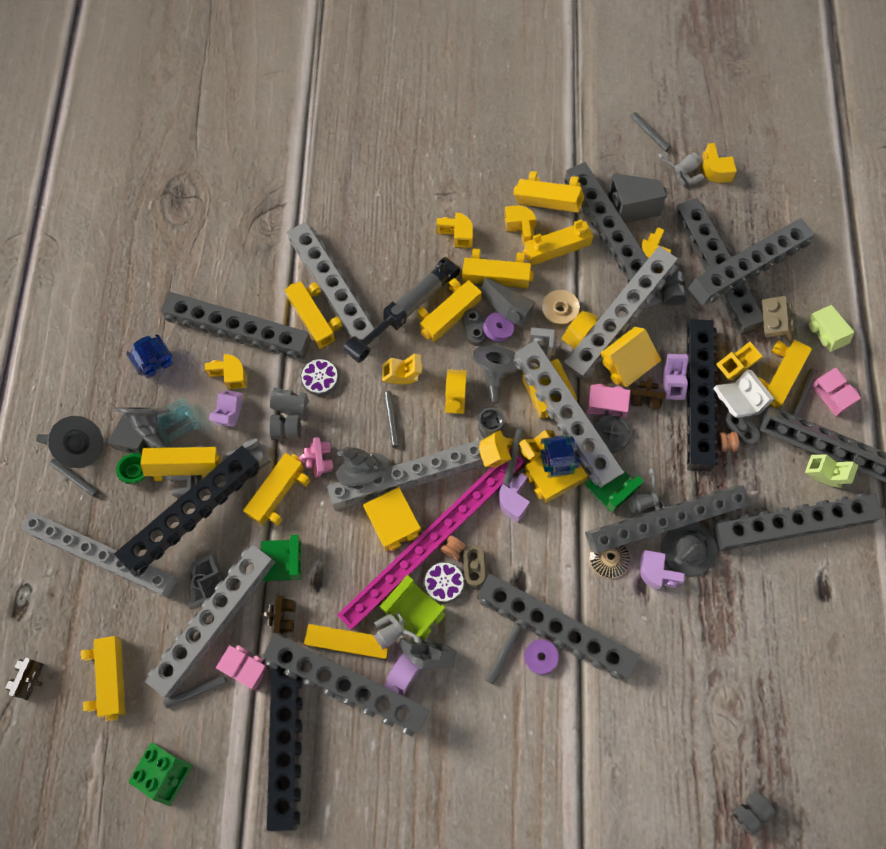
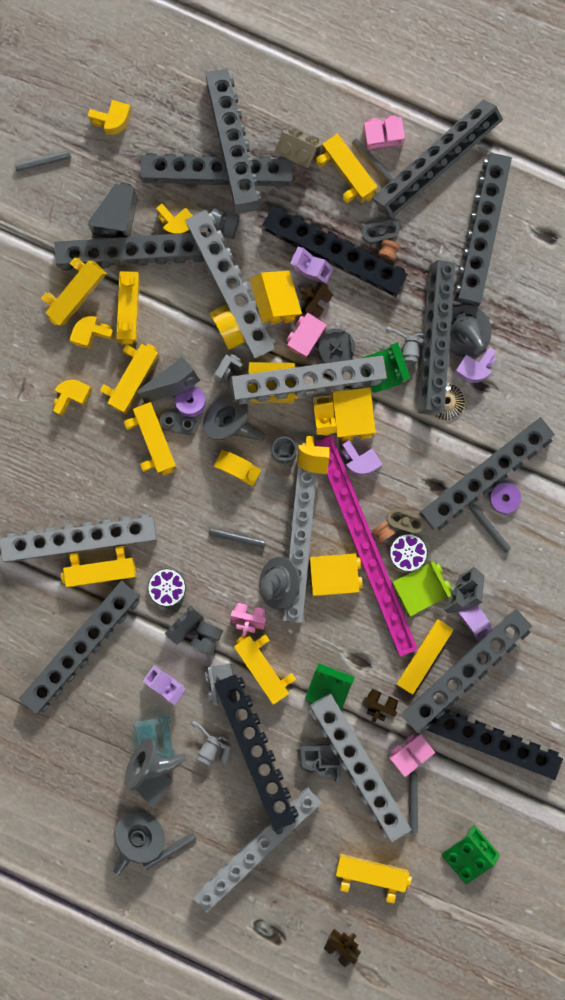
camera: 70 degrees left, 15 degrees up
green hat [116,453,147,485] -> none
clear blue brick [126,335,173,378] -> none
yellow brick [140,447,222,481] -> none
yellow brick [205,354,247,390] -> none
black piece [343,257,461,363] -> none
light grey piece [374,612,421,650] -> none
yellow brick [382,353,423,385] -> none
dark grey bar [503,429,524,486] -> none
clear blue brick [540,434,579,478] -> none
tan dish [542,290,580,325] -> none
light grey piece [658,153,705,187] -> none
white bracket [714,370,774,418] -> none
yellow brick [716,342,763,380] -> none
yellowish green brick [805,454,859,488] -> none
yellowish green brick [808,305,855,352] -> none

